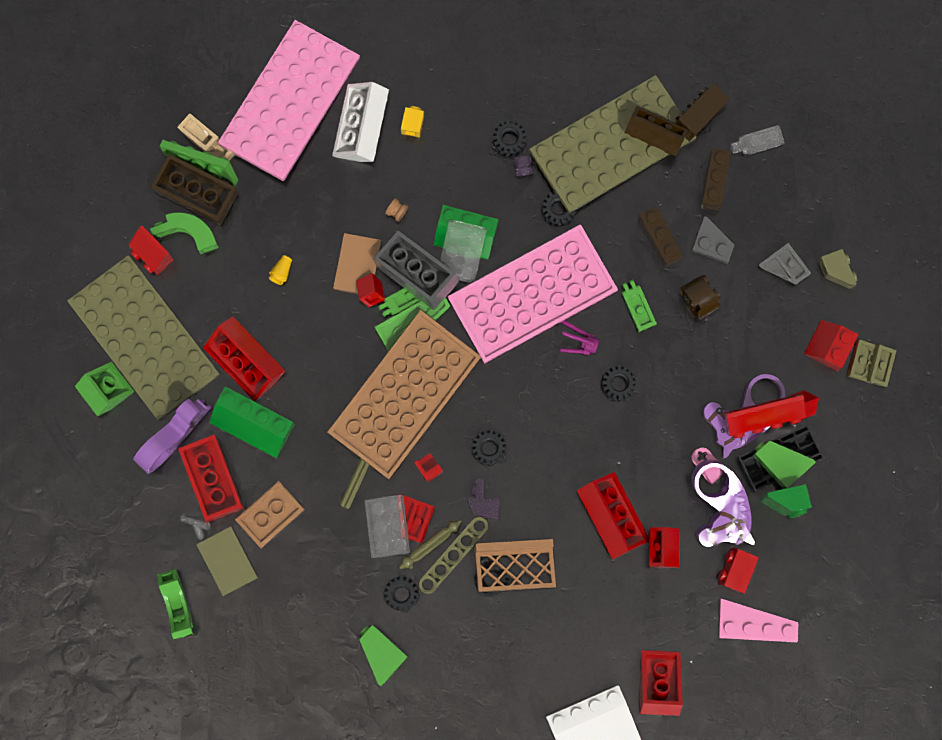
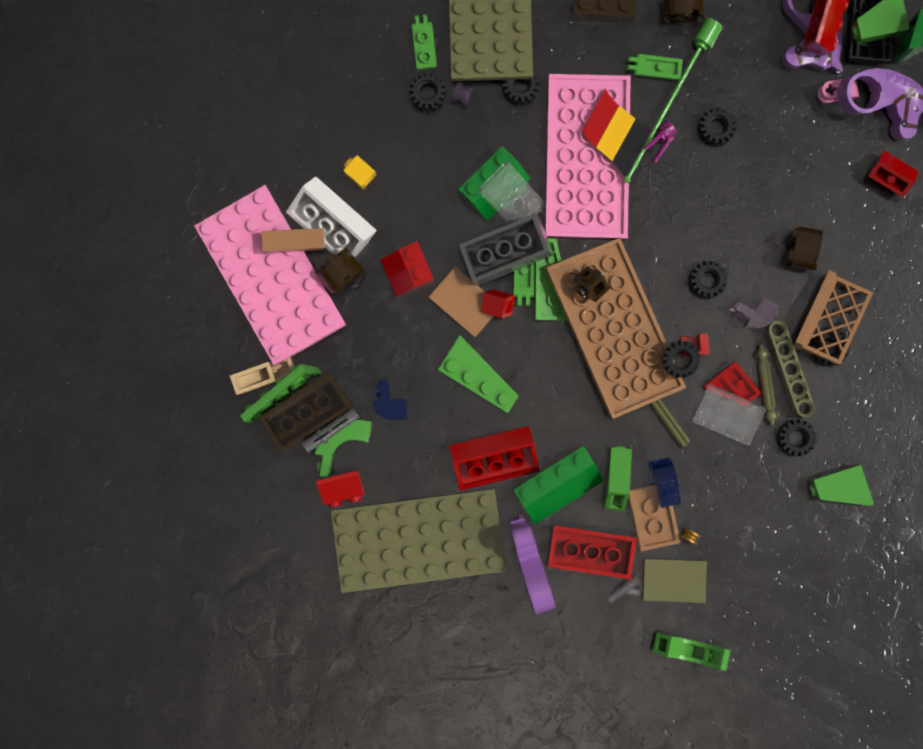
camera: 60 degrees left, 5 degrees up
bright green slope [75,362,134,416] -> none
yellow cone [269,255,292,285] -> none
medium nougat wheel [385,198,408,222] -> none
red slope [577,472,650,559] -> none
none -> medium nougat tile [261,228,325,253]
none -> dark grey pin [301,407,360,454]
none -> dark brown brick [314,247,364,295]
none -> clear blue brick [373,379,408,421]
none -> red slope [381,241,434,297]
none -> bright green hinge [412,14,437,71]
none -> bright green wing [438,336,518,413]
none -> dark brown brick [573,266,610,302]
none -> flag [582,17,723,183]
none -> bright green slope [604,446,632,511]
none -> clear blue brick [650,457,681,508]
none -> black tyre [663,341,701,378]
none -> pearl gold bush [680,527,701,545]
none -> dark brown brick [787,226,823,271]

